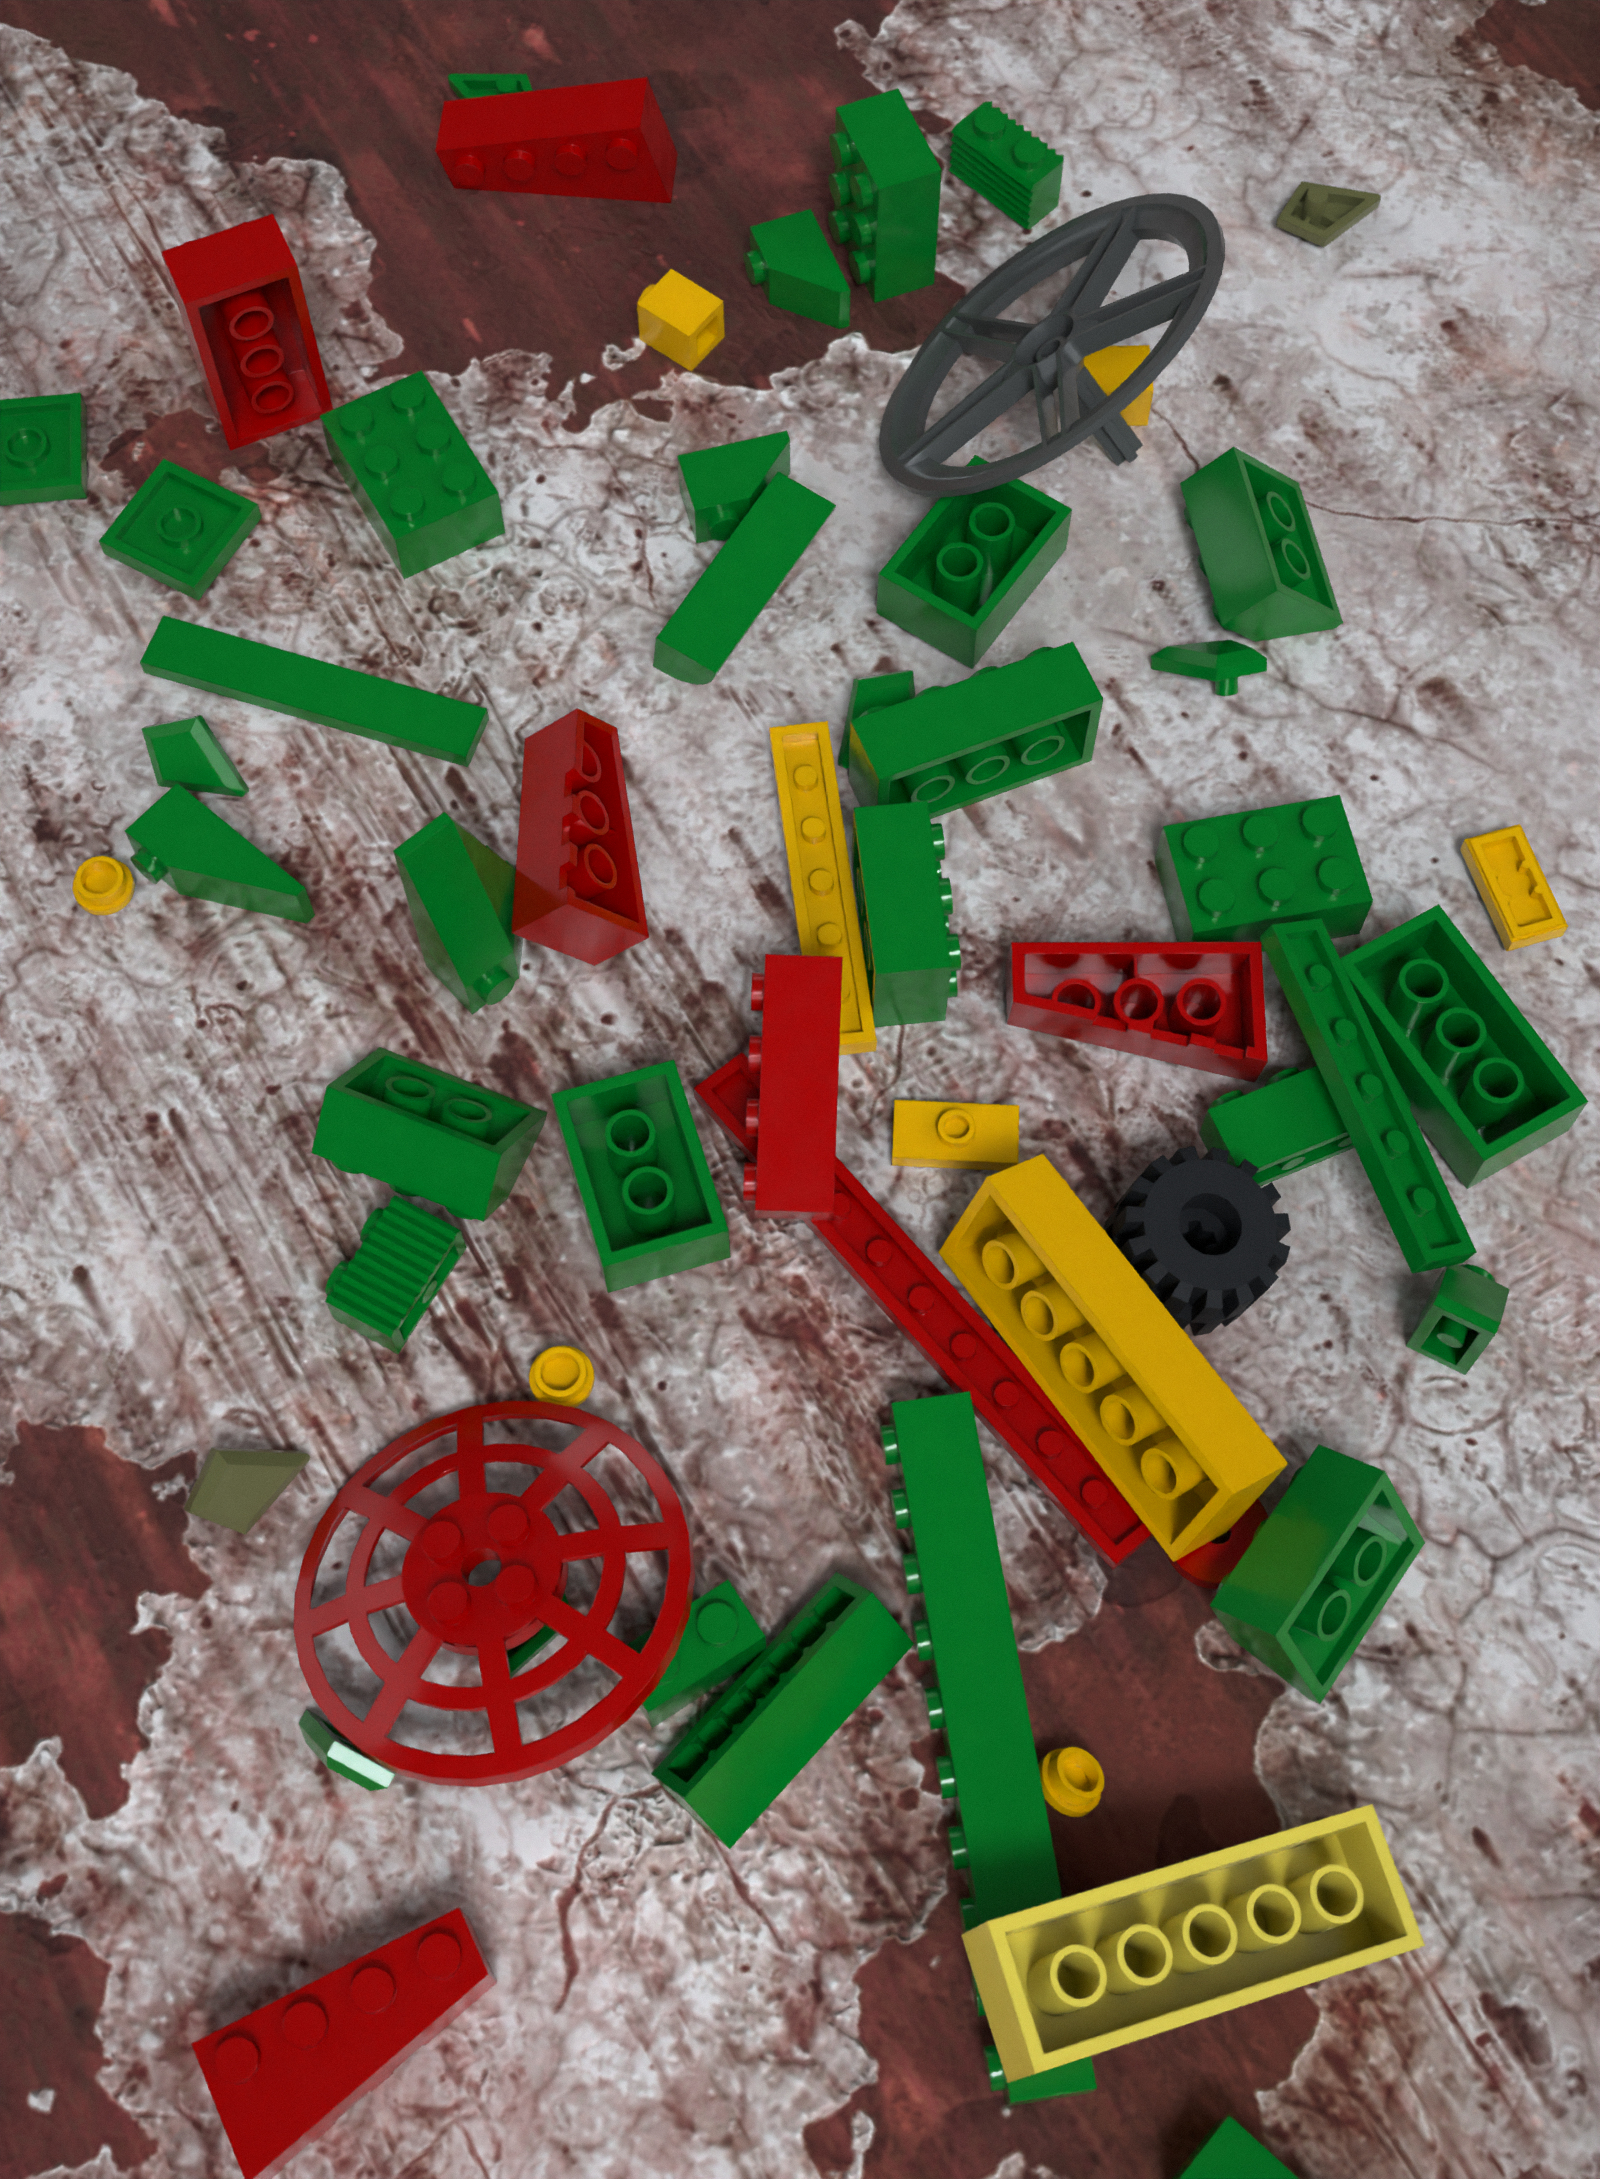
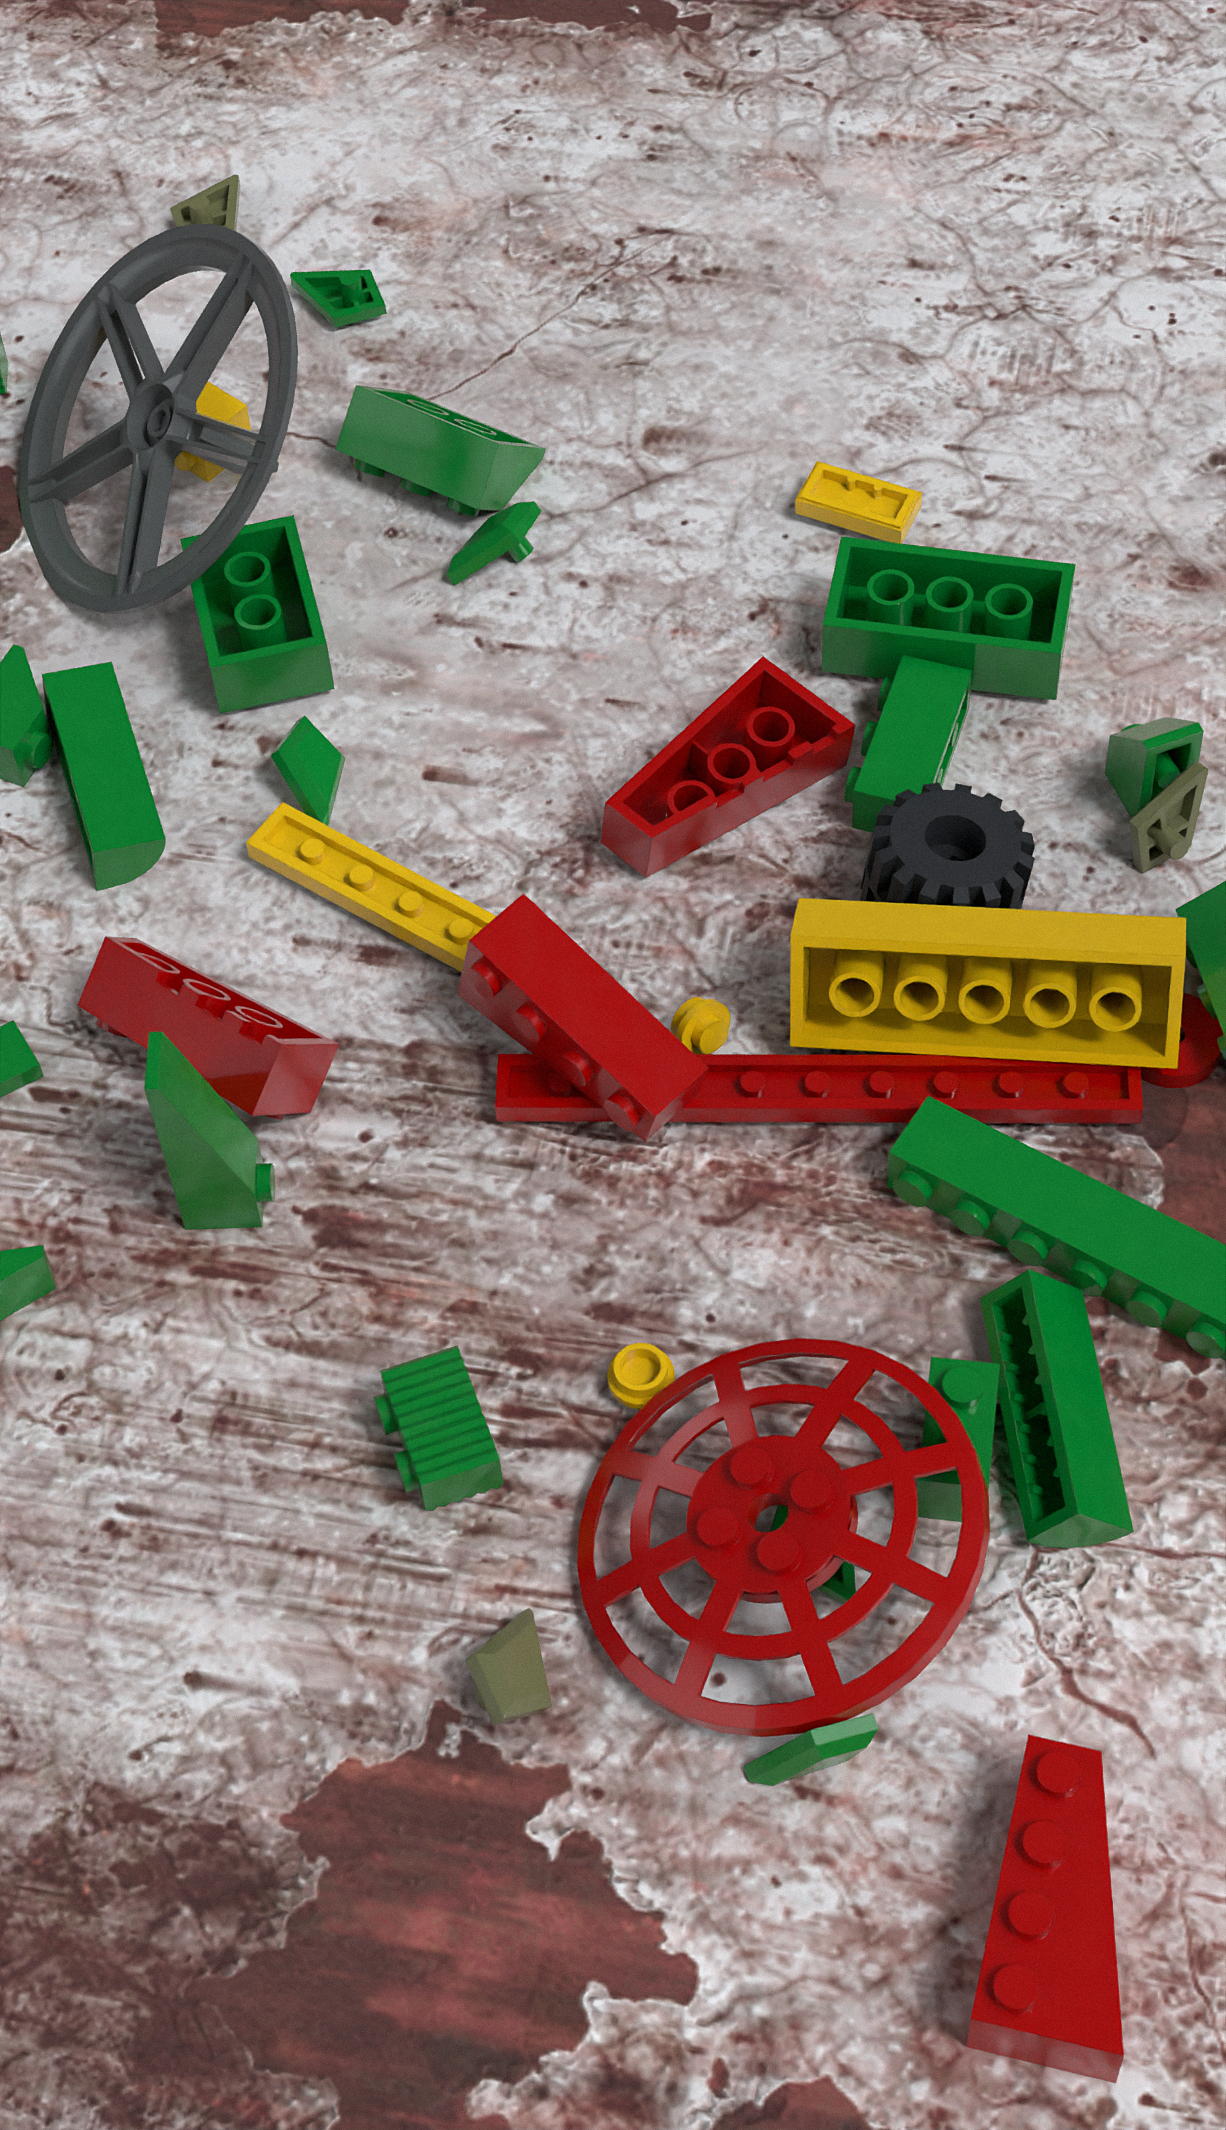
camera: 45 degrees left, 10 degrees down
green slope [311,1047,547,1222] -> none
green brick [551,1060,731,1293] -> none
green brick [848,642,1103,819] -> none
green brick [852,801,961,1027] -> none
yellow plate [891,1100,1019,1171] -> none
green brick [1154,795,1373,952] -> none
green plate [1259,918,1477,1274] -> none
none -> green piece [290,269,387,328]
none -> yellow plate [671,997,731,1054]
none -> olive piece [1129,761,1208,874]

